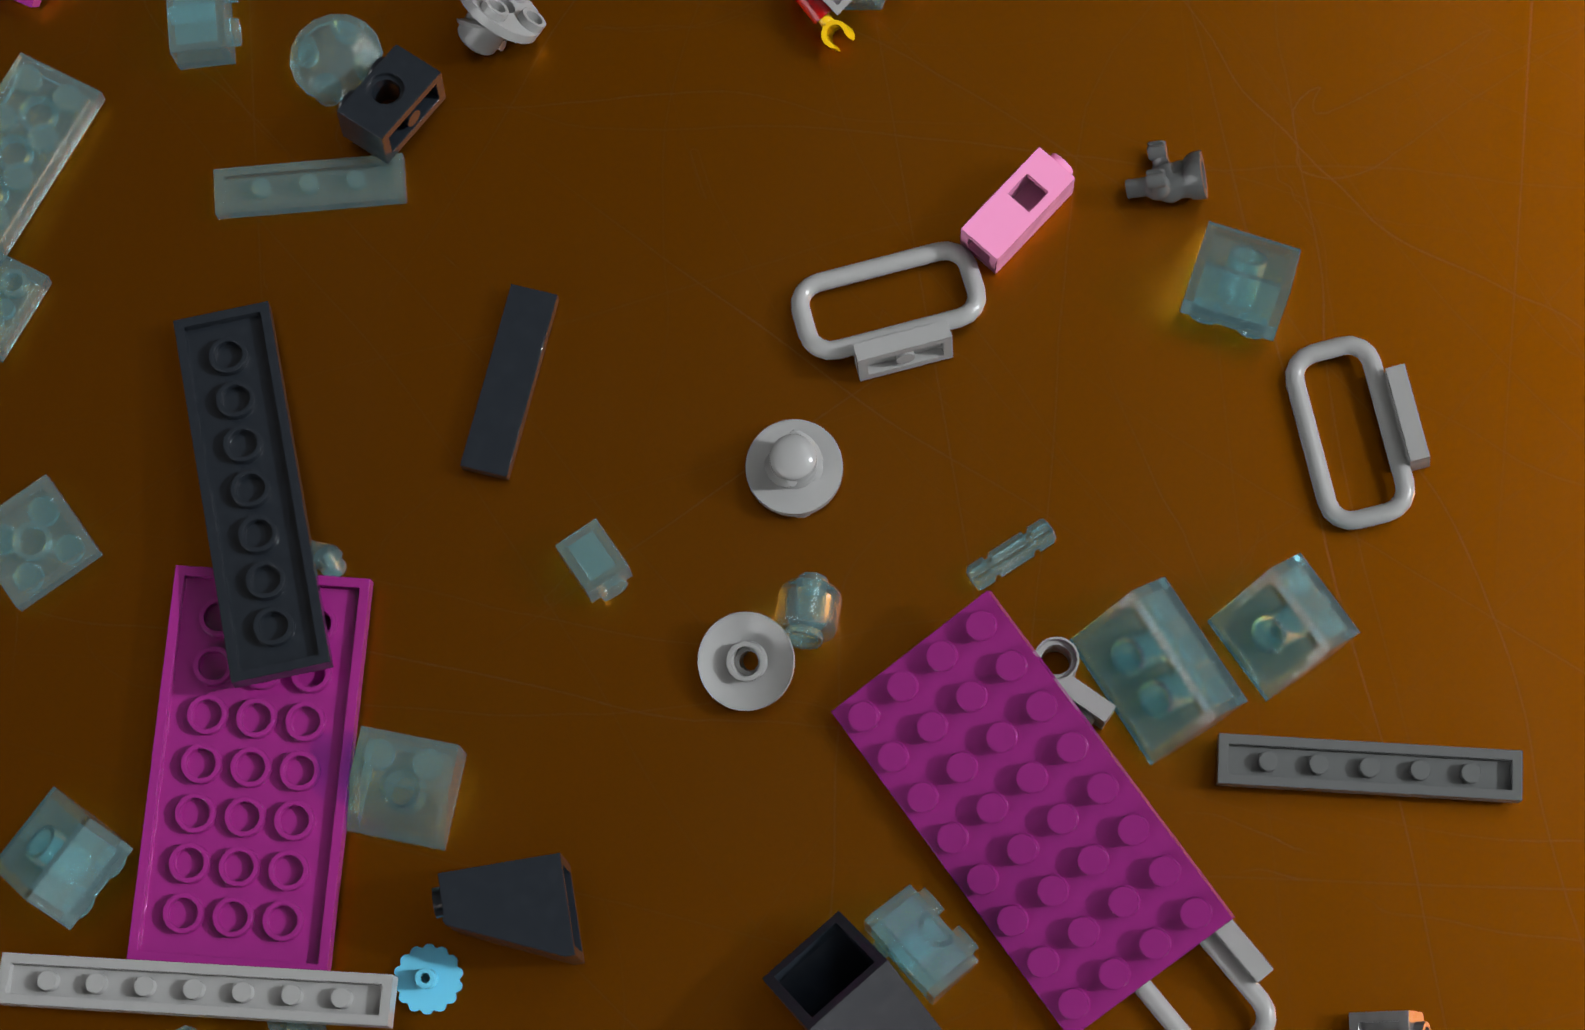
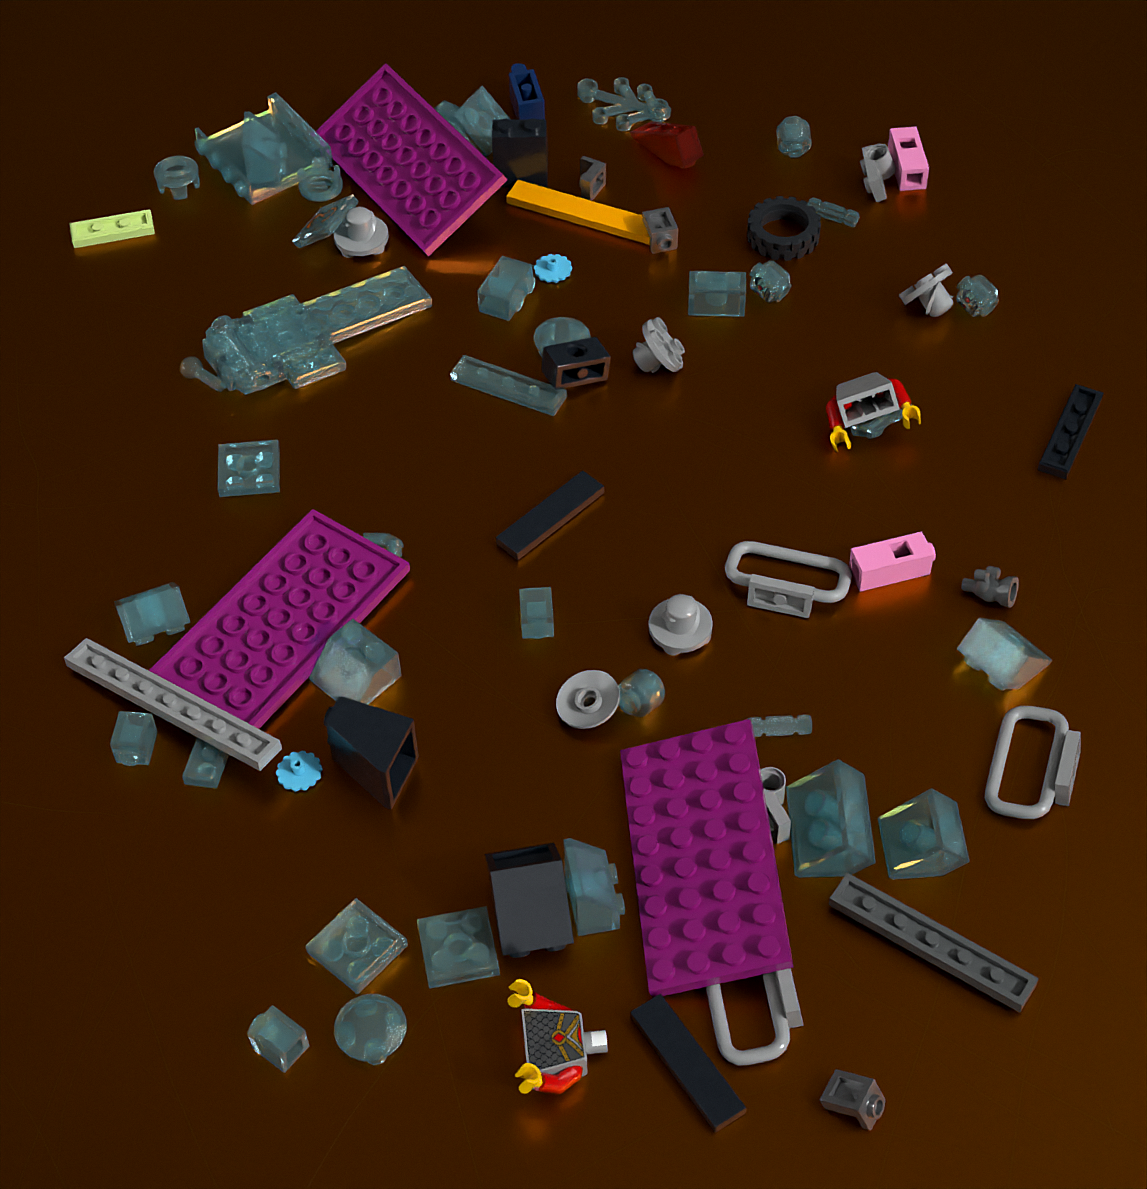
camera: 25 degrees right, 25 degrees down
black plate [173,301,334,688] -> none

